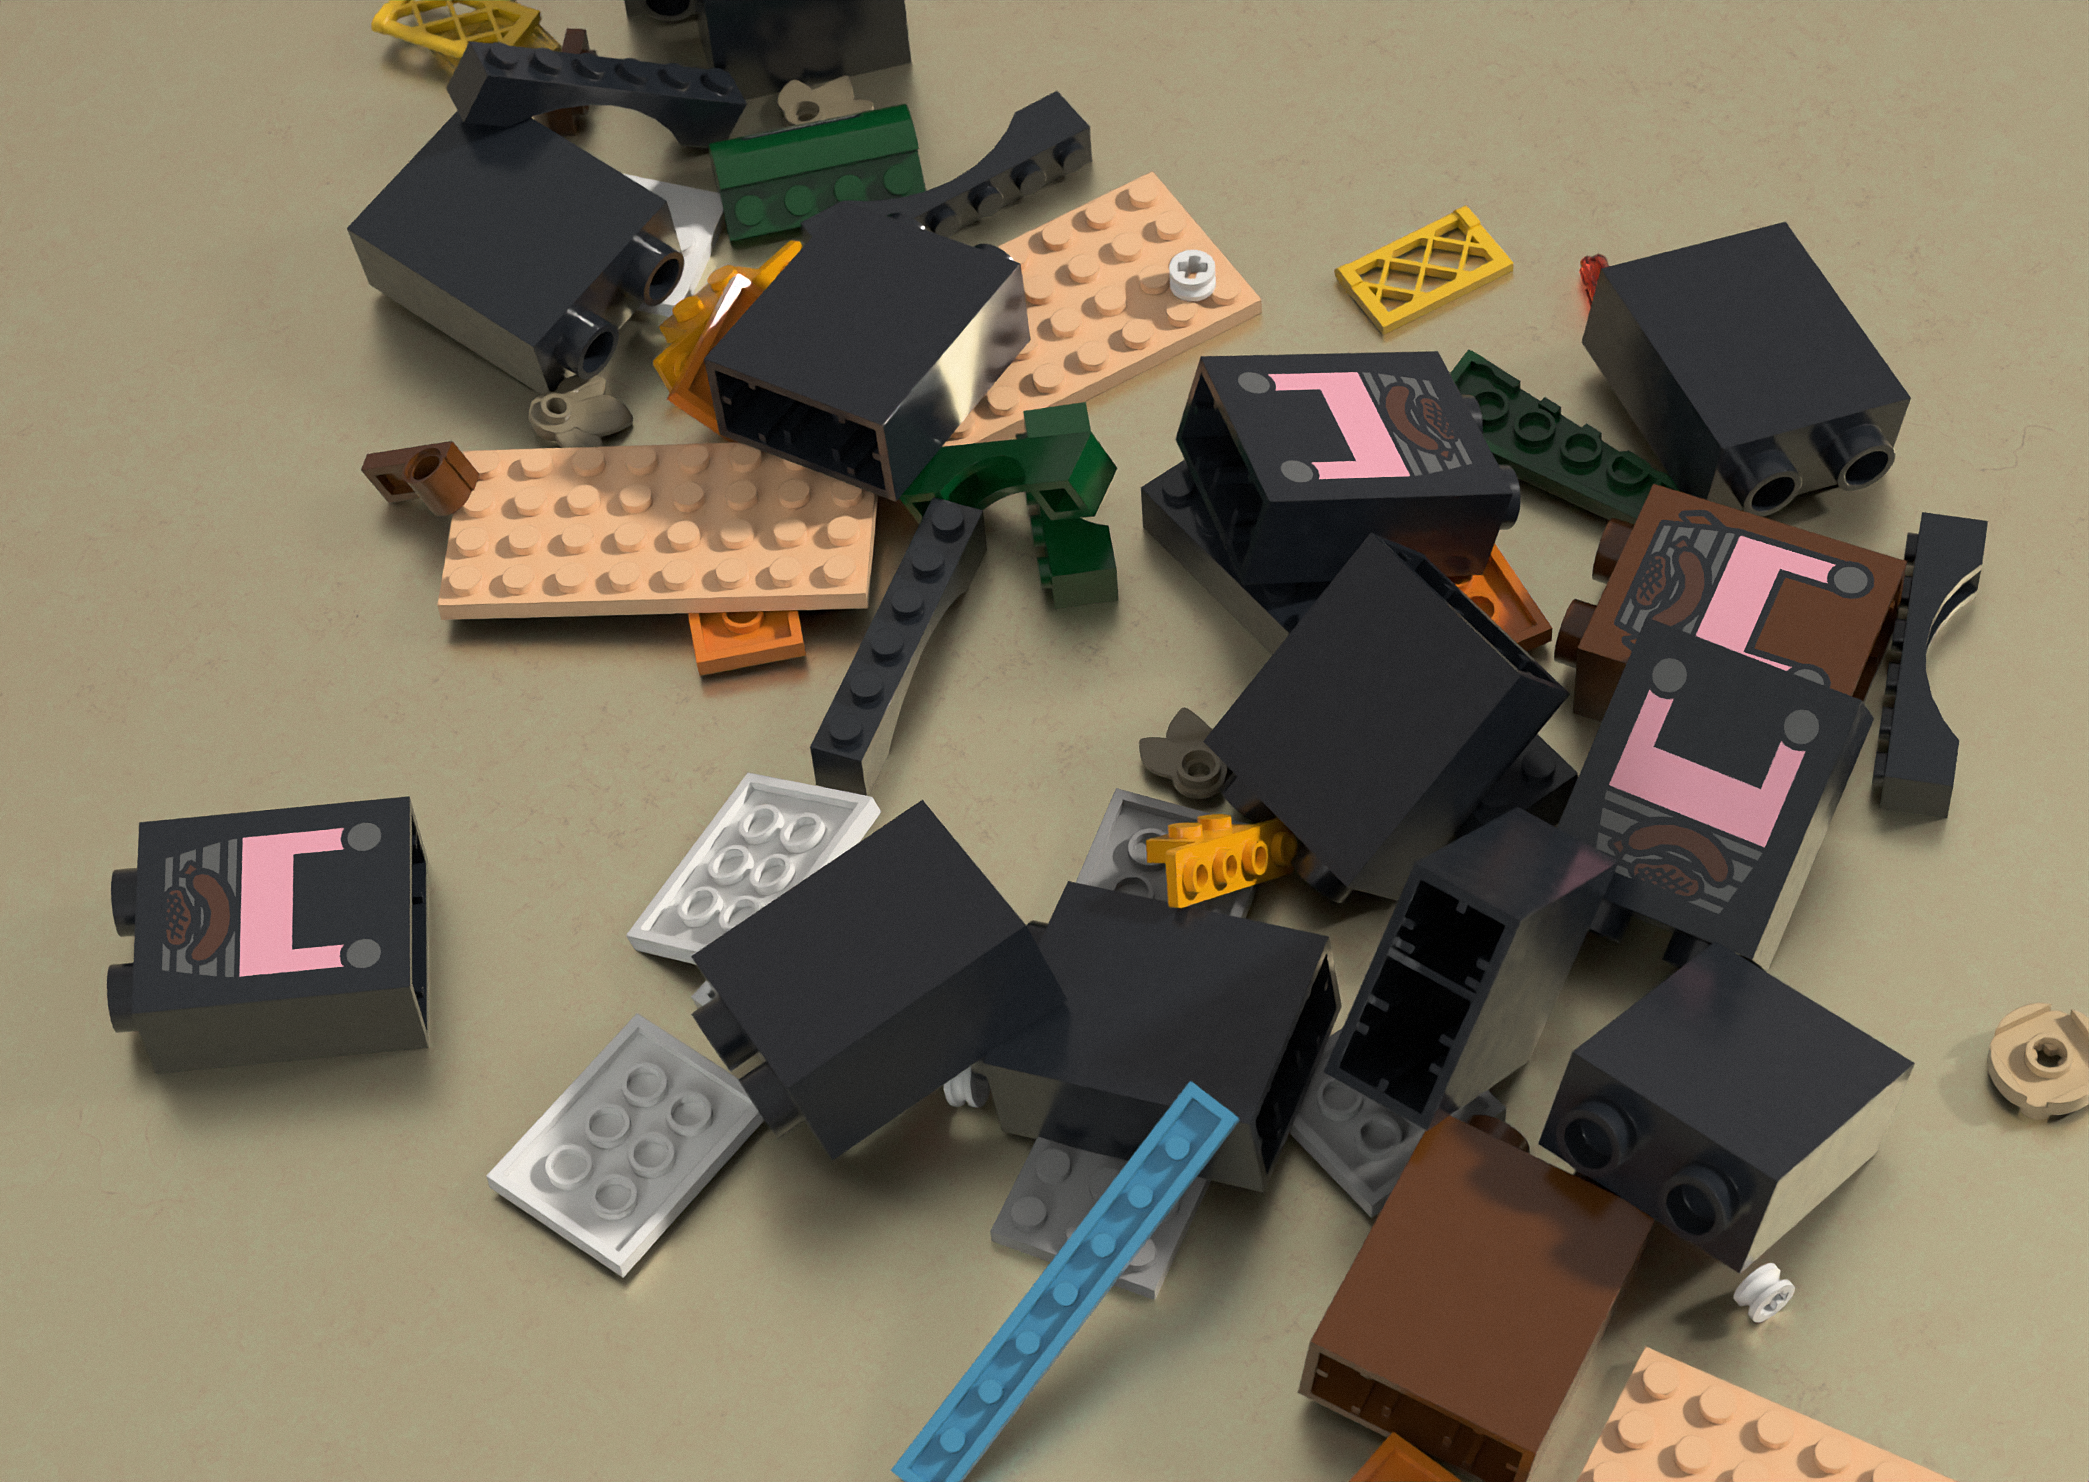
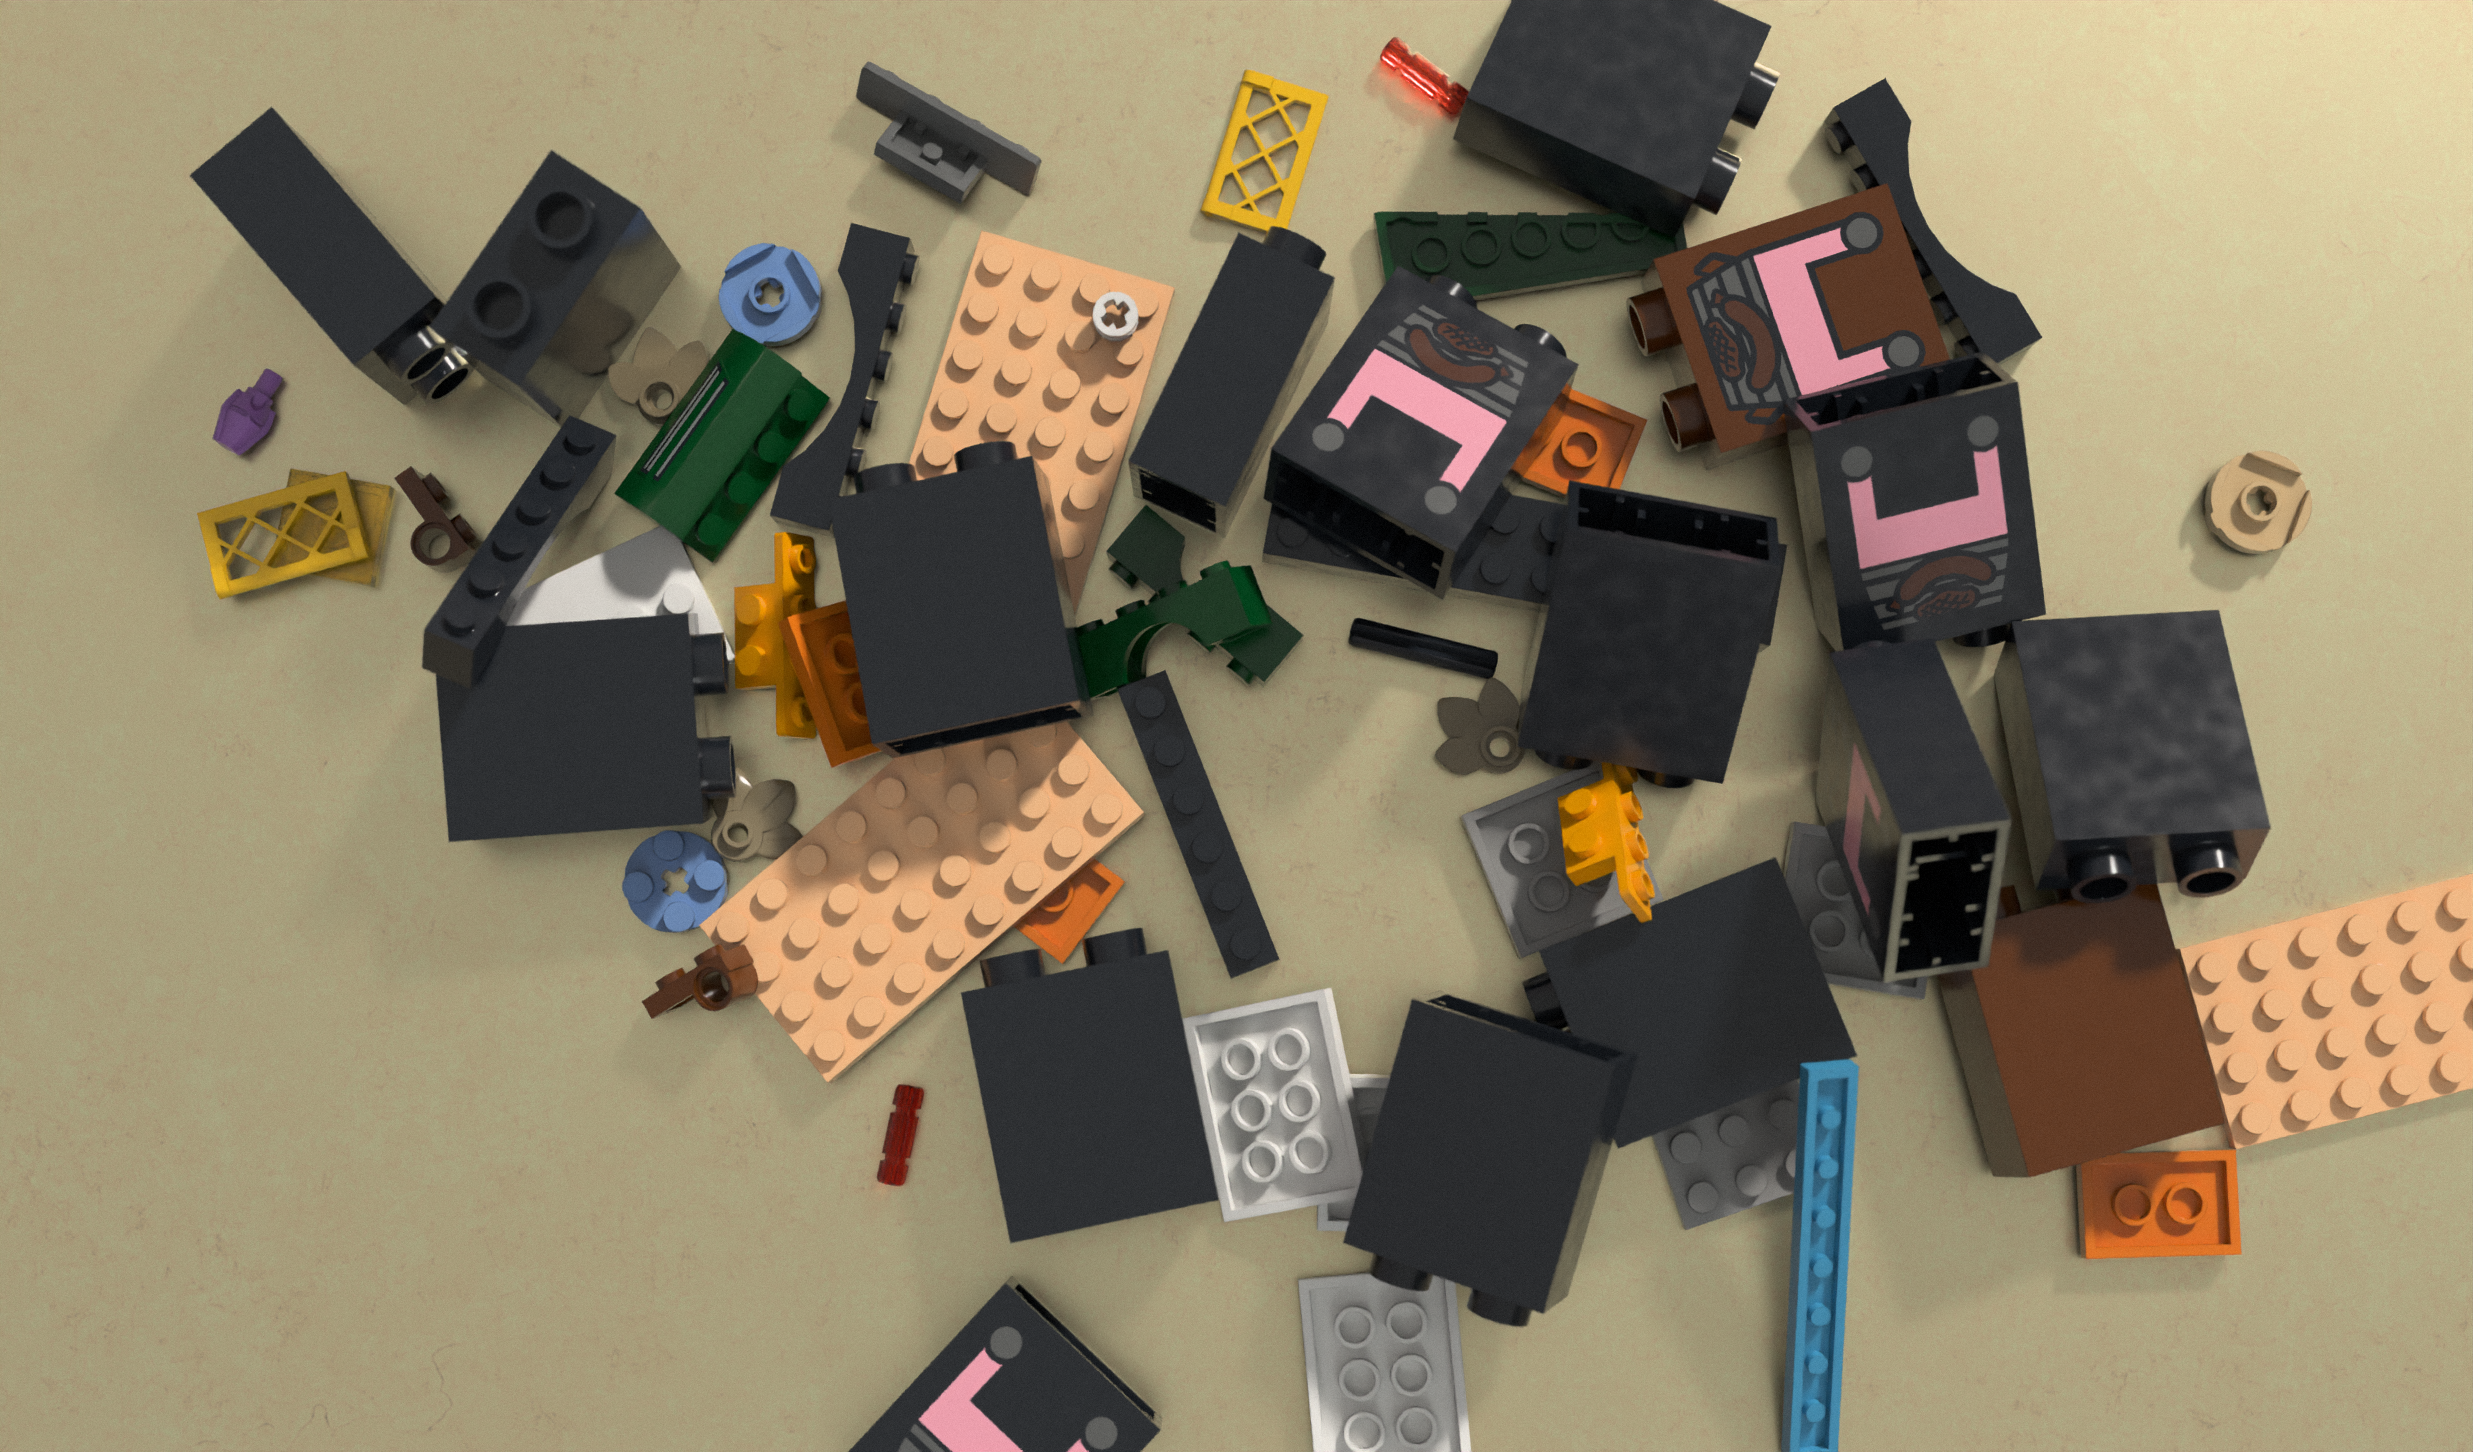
camera: 50 degrees left, 30 degrees up
none -> medium blue plate [622,830,728,933]
none -> medium blue plate [719,243,822,347]
none -> dark grey bracket [856,61,1041,204]
none -> clear red axle [877,1084,924,1186]
none -> black brick [961,927,1219,1243]
none -> black brick [1128,226,1335,538]
none -> black axle [1348,618,1498,679]

